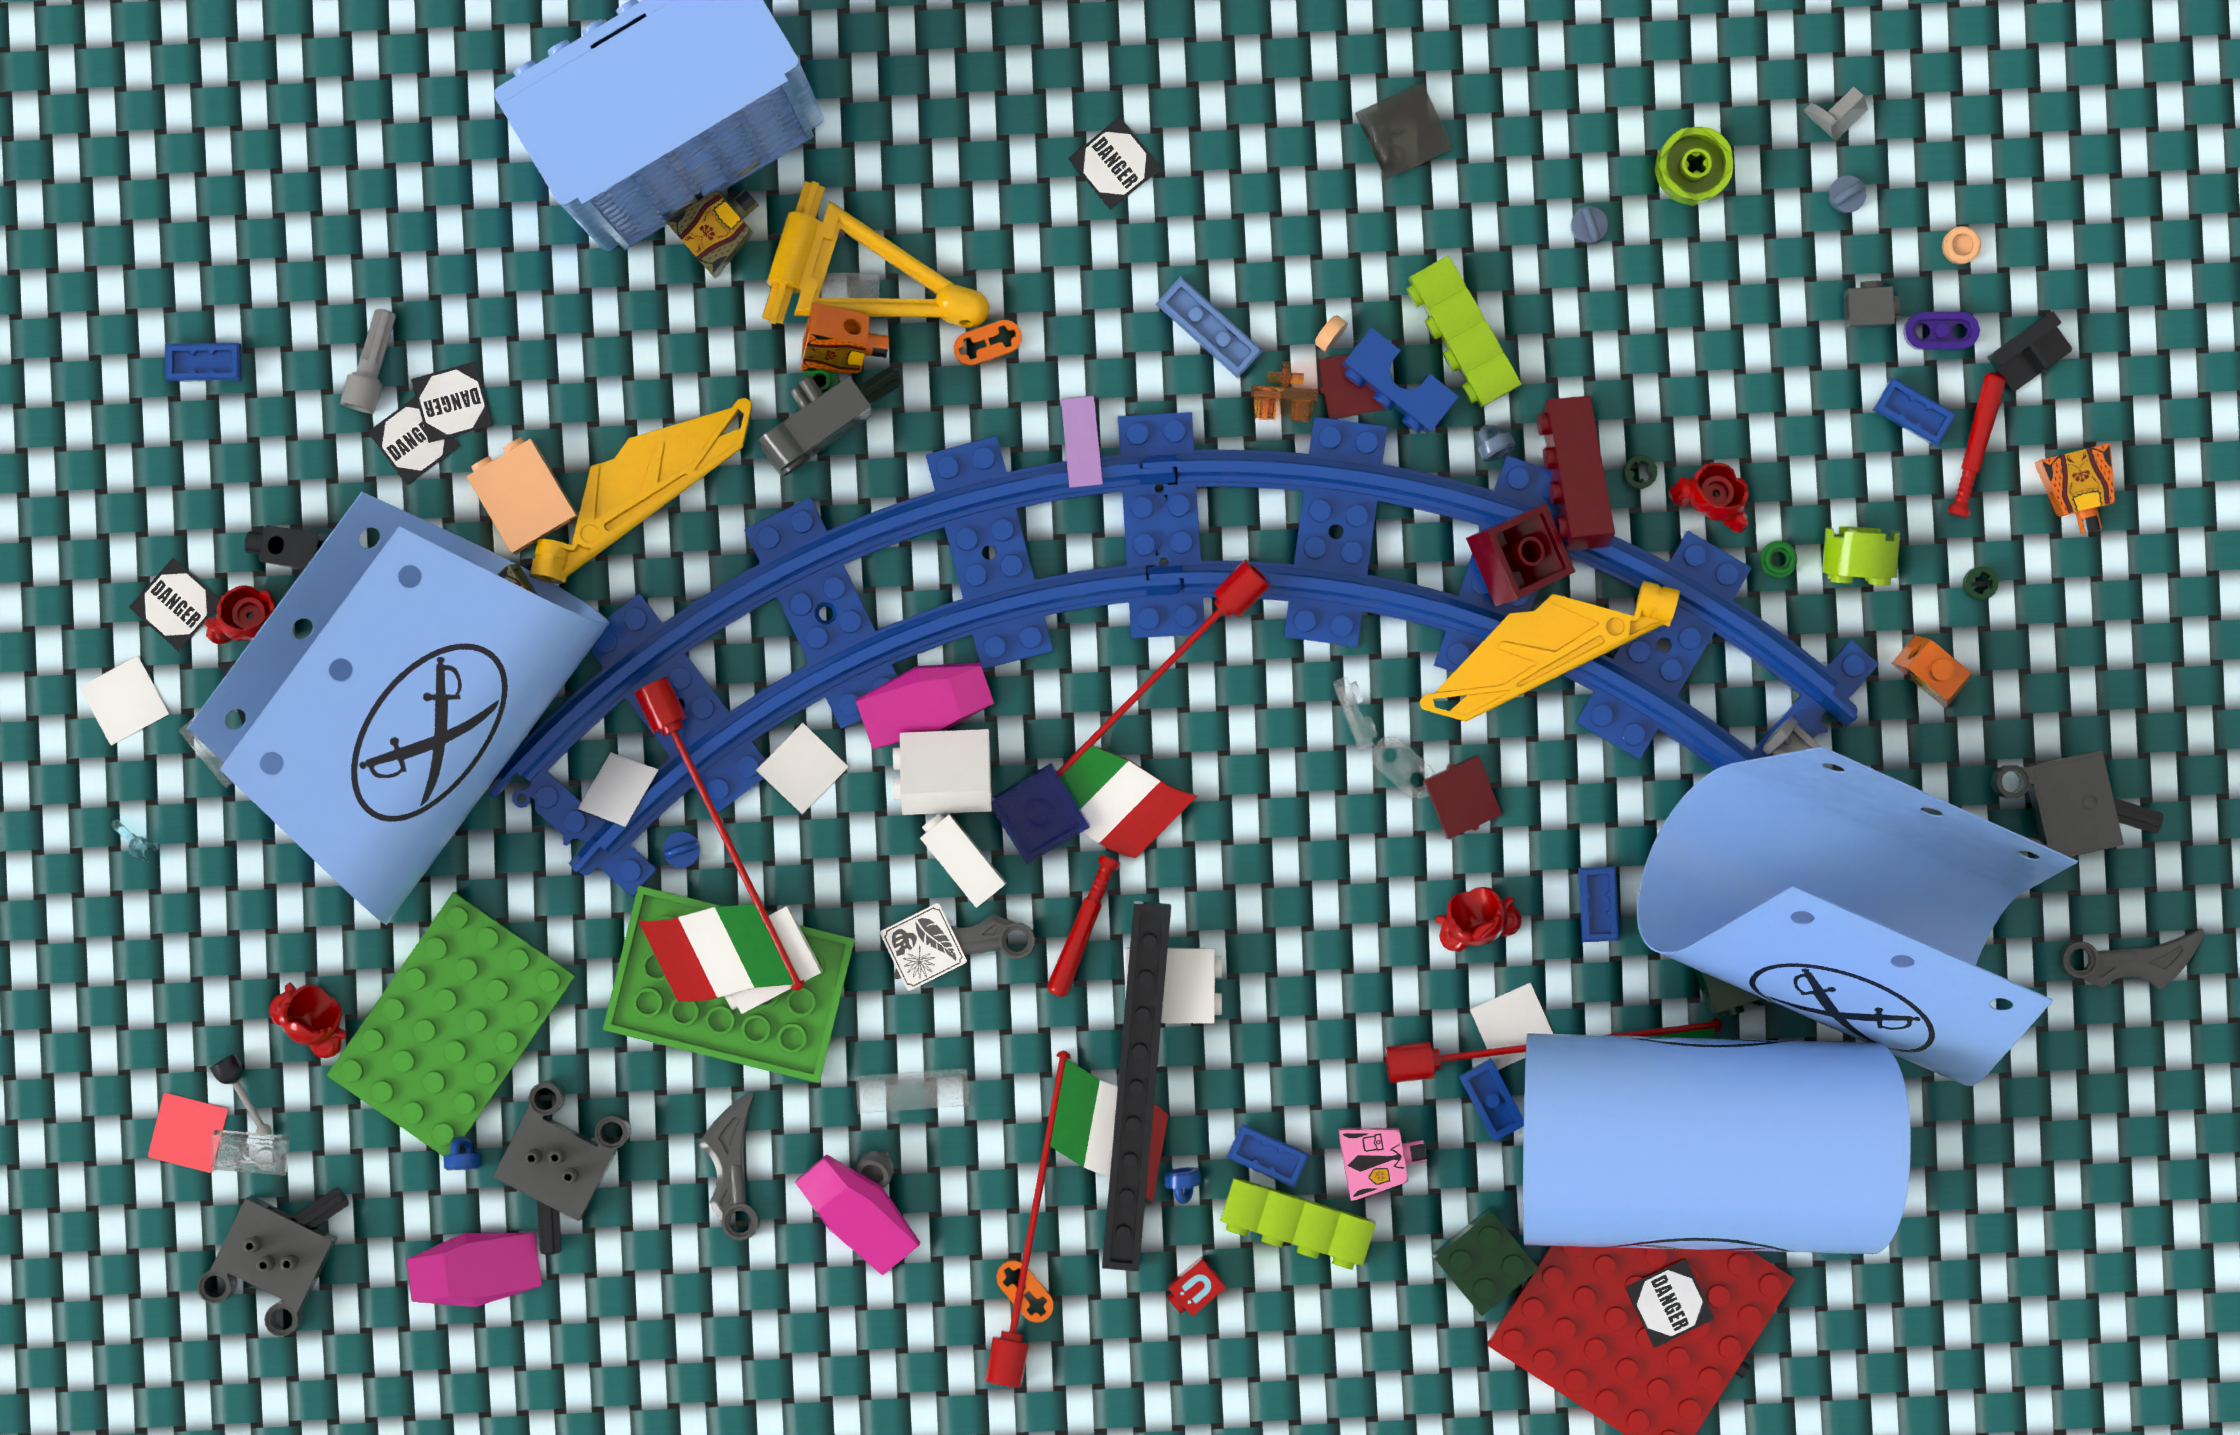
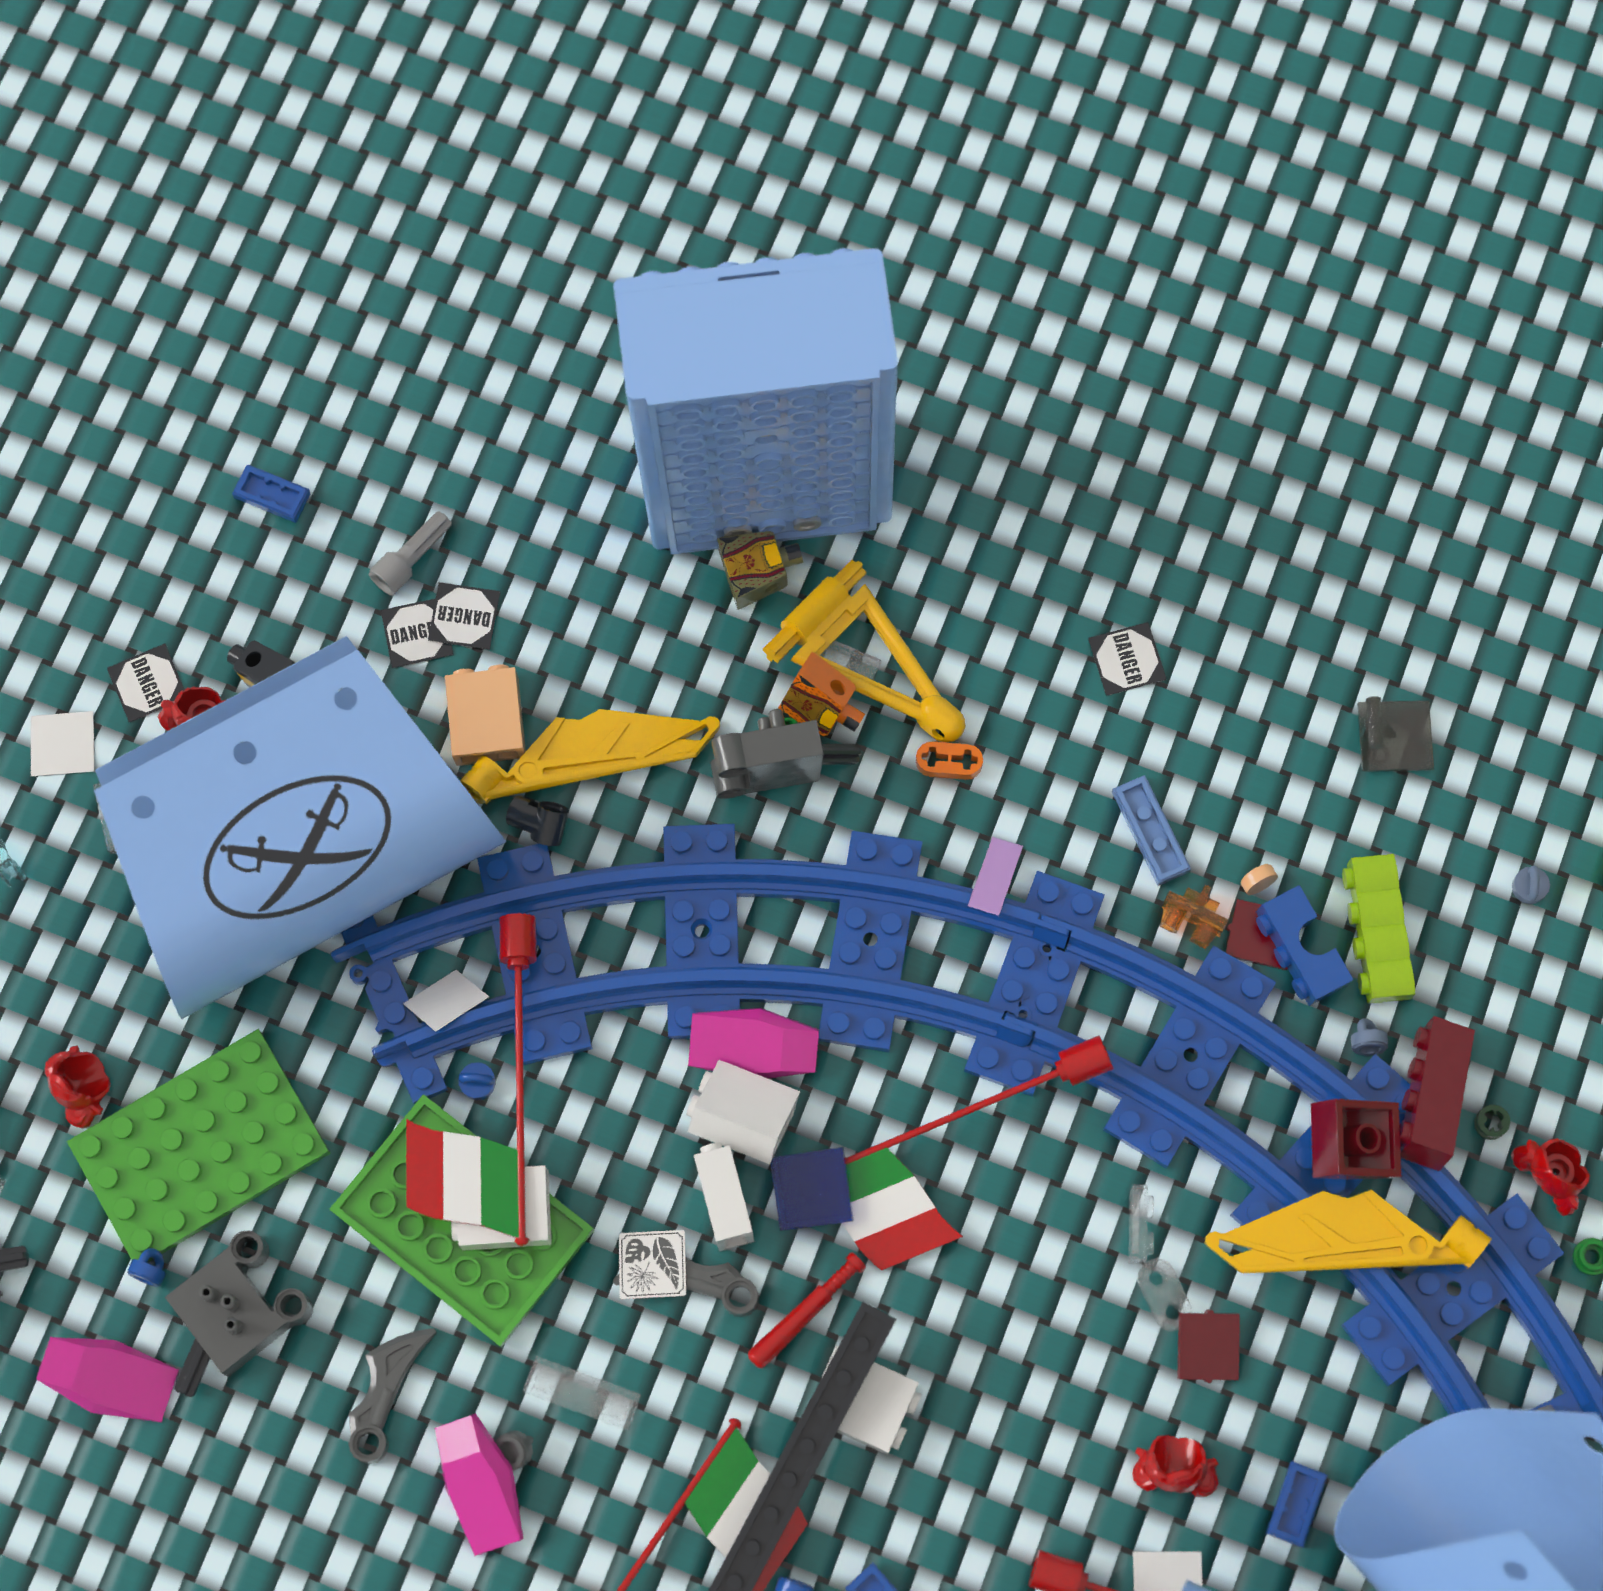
camera: 25 degrees right, 15 degrees down
white sticker [756,723,849,814] -> none
none -> black piece [506,795,569,846]

